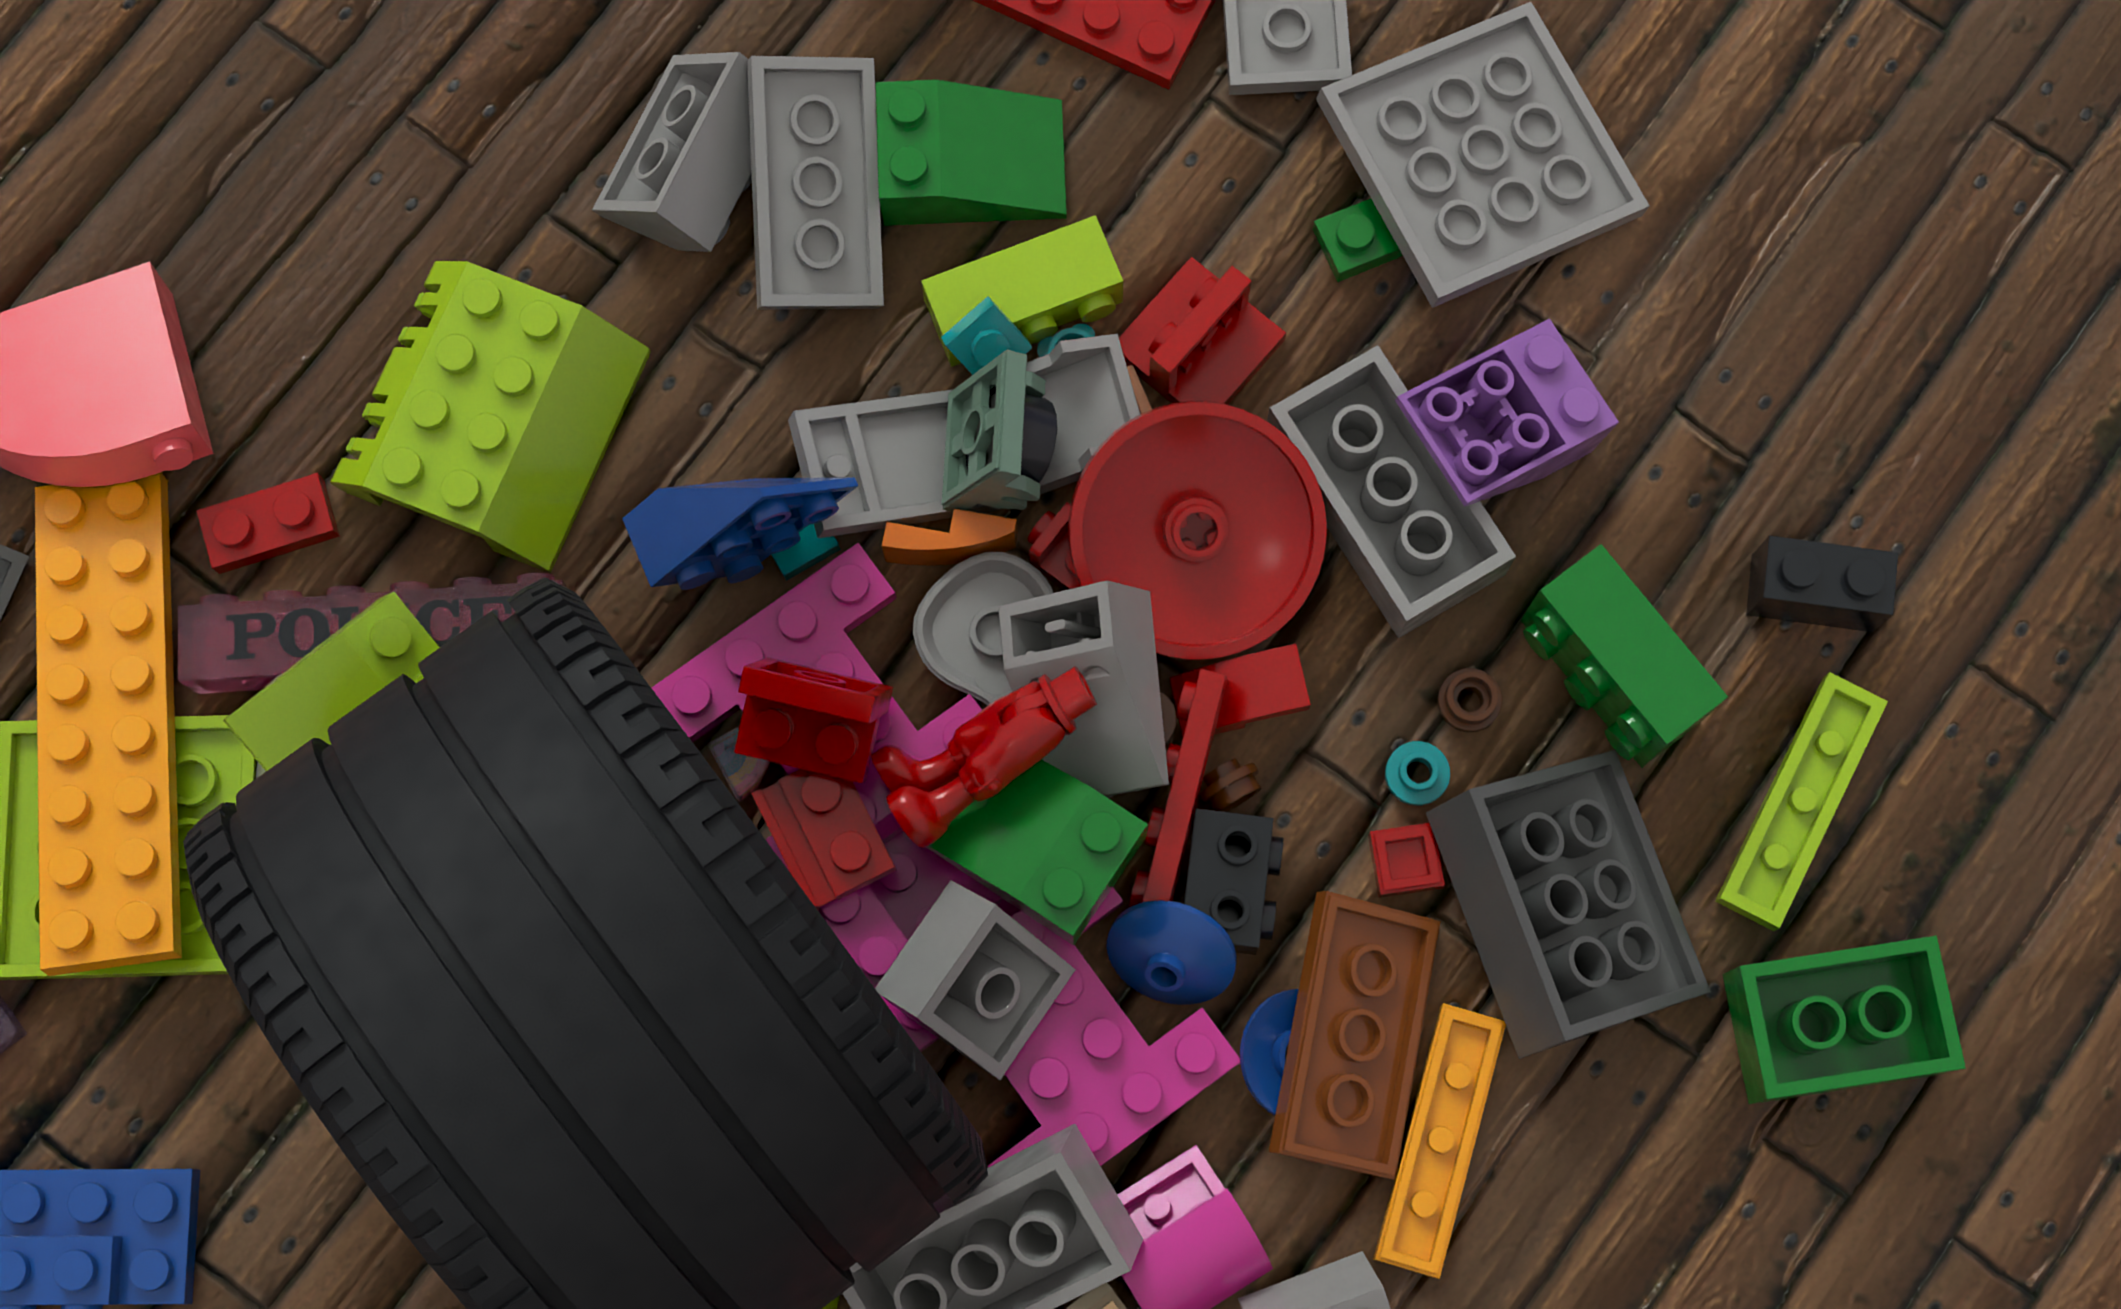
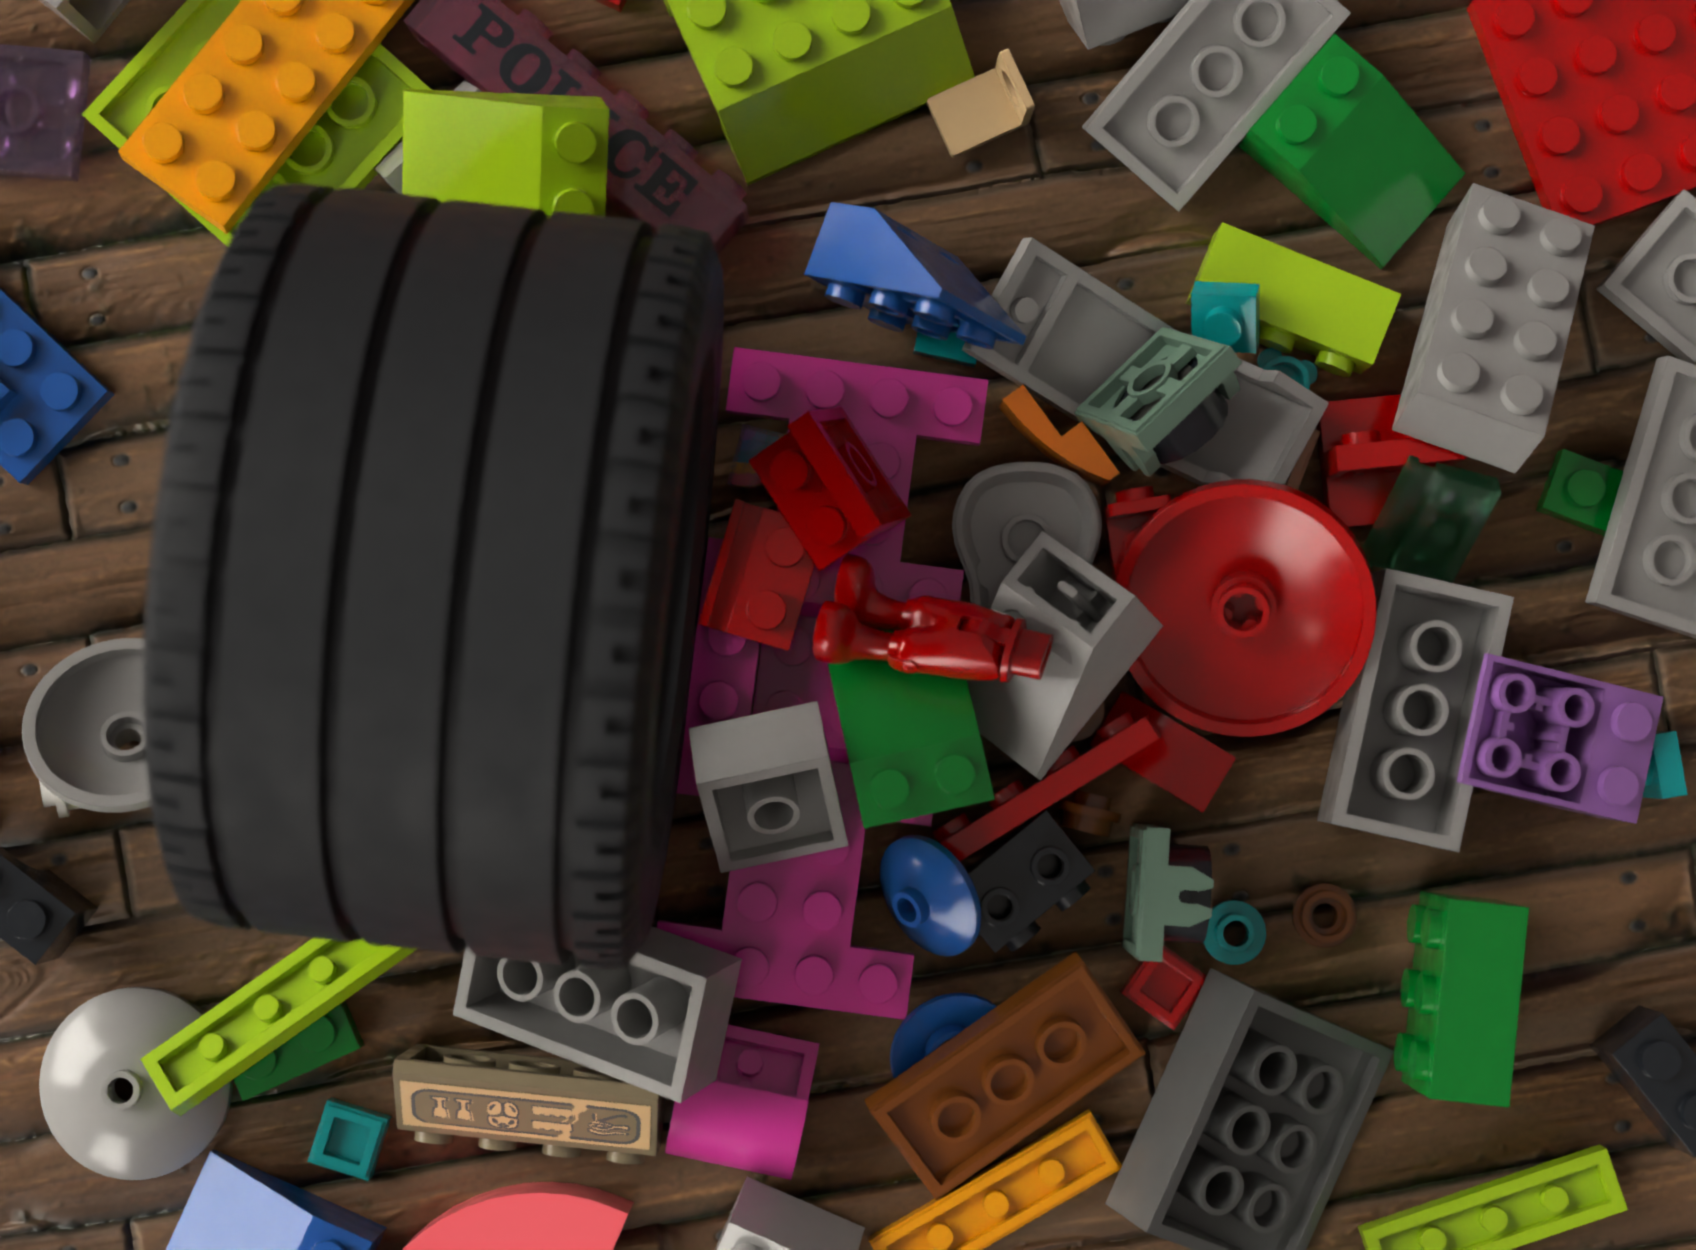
camera: 45 degrees right, 10 degrees up
none -> tan bracket [927,48,1035,158]
none -> sand green piece [1122,823,1214,962]
none -> clear green plate [1362,455,1501,583]
none -> light grey brick [1392,183,1595,473]
none -> teal plate [1642,731,1688,799]

